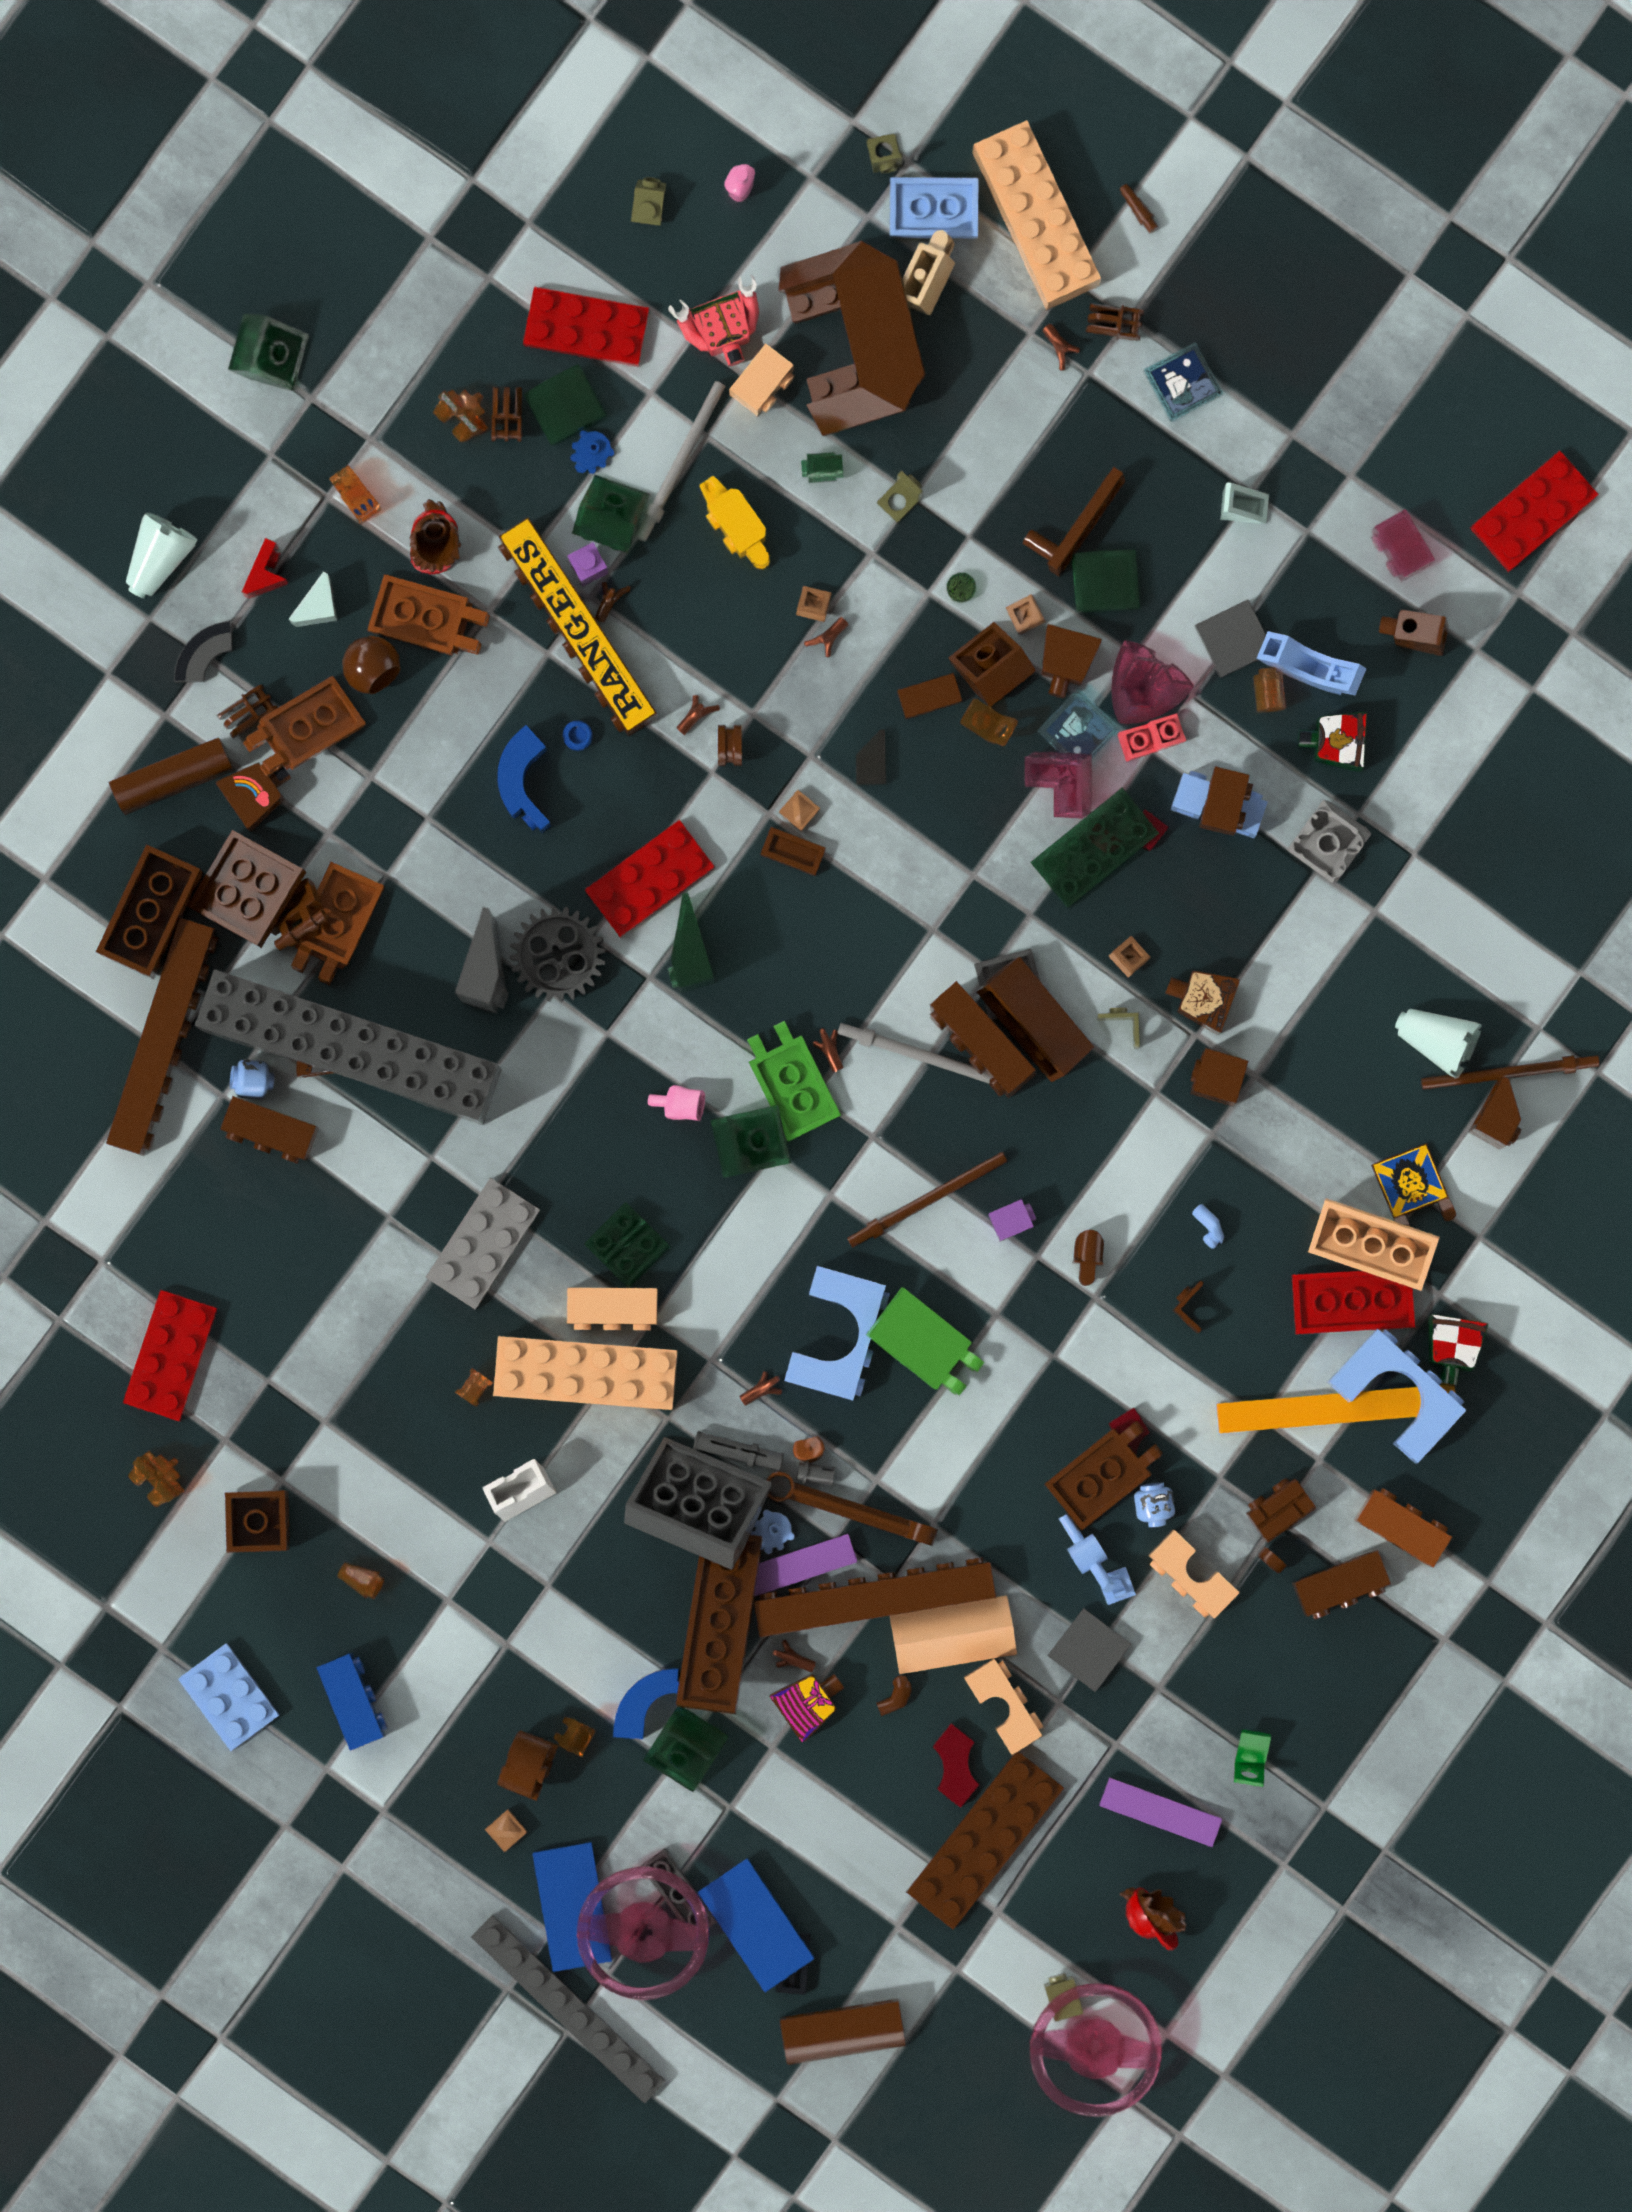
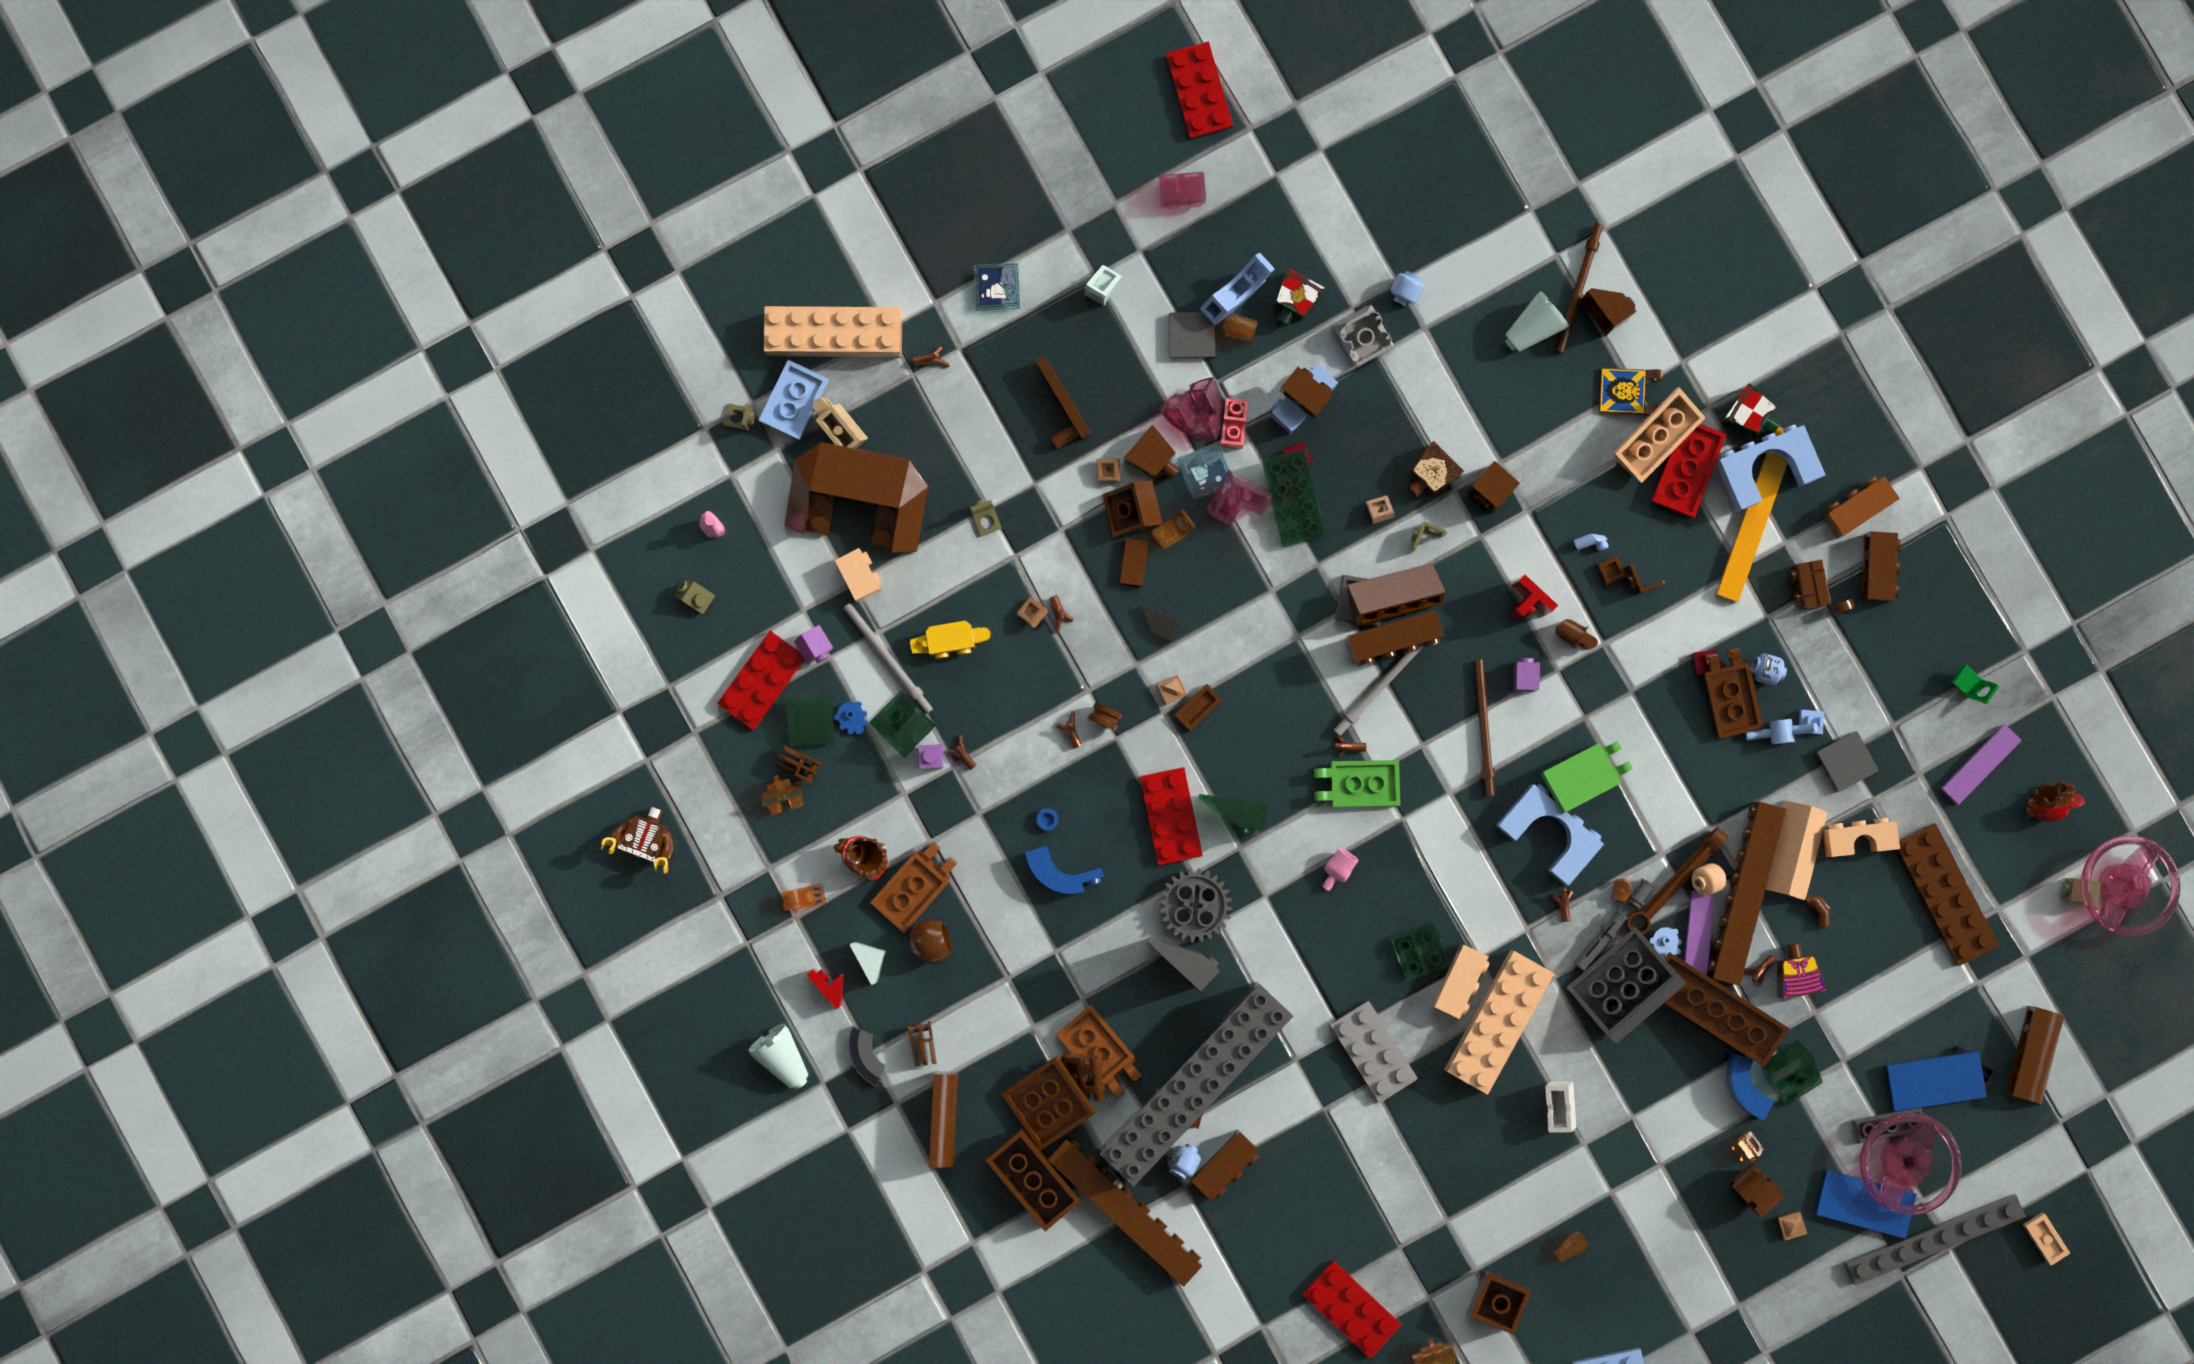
camera: 65 degrees left, 0 degrees up
reddish brown torso [216,763,291,832] -> none
clear green slope [228,314,309,391] -> none
dark orange tile [243,676,366,777] -> none
blue brick [316,1653,388,1751] -> none
clear orange bush [455,1368,494,1407] -> none
brick [498,517,658,737] -> none
coral torso [668,275,759,367] -> none
clear green slope [711,1105,791,1178] -> none
clear green brick [801,452,844,483] -> none
dark red tile [932,1723,979,1808] -> none
clear green tile [946,573,976,603] -> none
clear green slope [1072,550,1140,613] -> none
reddish brown arm [1086,303,1144,341] -> none
reddish brown animal [1120,184,1159,234] -> none
light nougat arch [1148,1530,1239,1619] -> none
reddish brown torso [1379,610,1449,656] -> none
none -> torso [601,806,674,873]
none -> medium lavender brick [794,625,833,664]
none -> light blue head [1390,271,1424,306]
none -> red bracket [1510,574,1558,620]
none -> reddish brown tile [1595,556,1627,586]
none -> light nougat head [1691,864,1726,896]
none -> light nougat plate [2023,1213,2070,1265]

